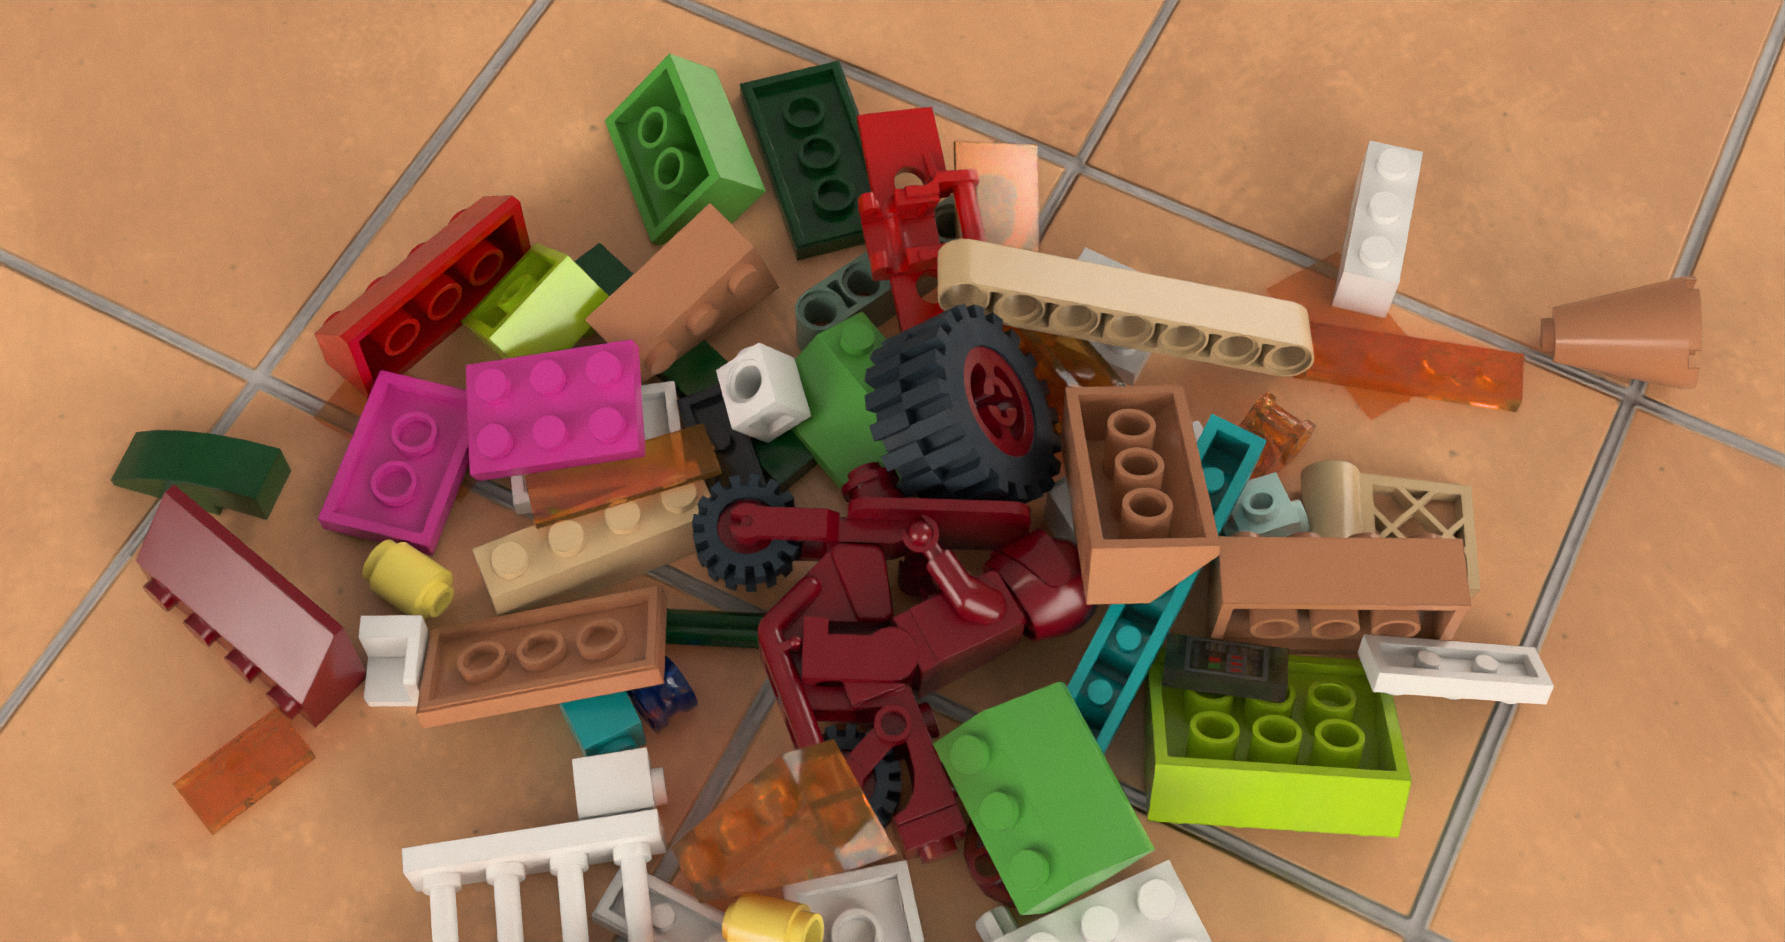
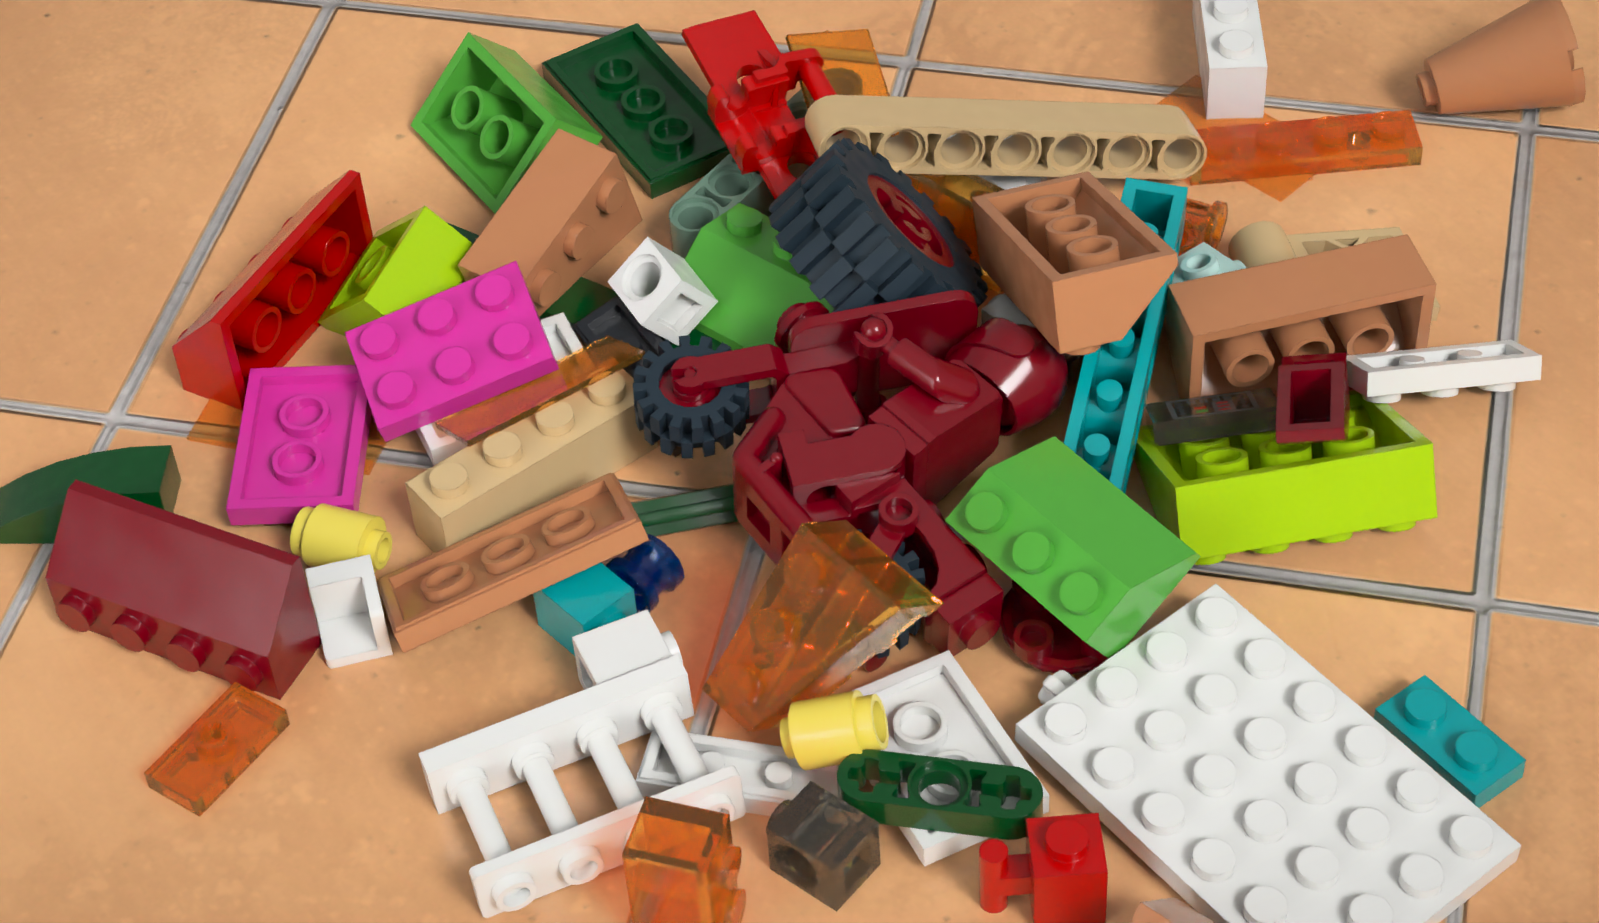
camera: 10 degrees left, 15 degrees down
none -> dark red slope [1276,352,1350,445]

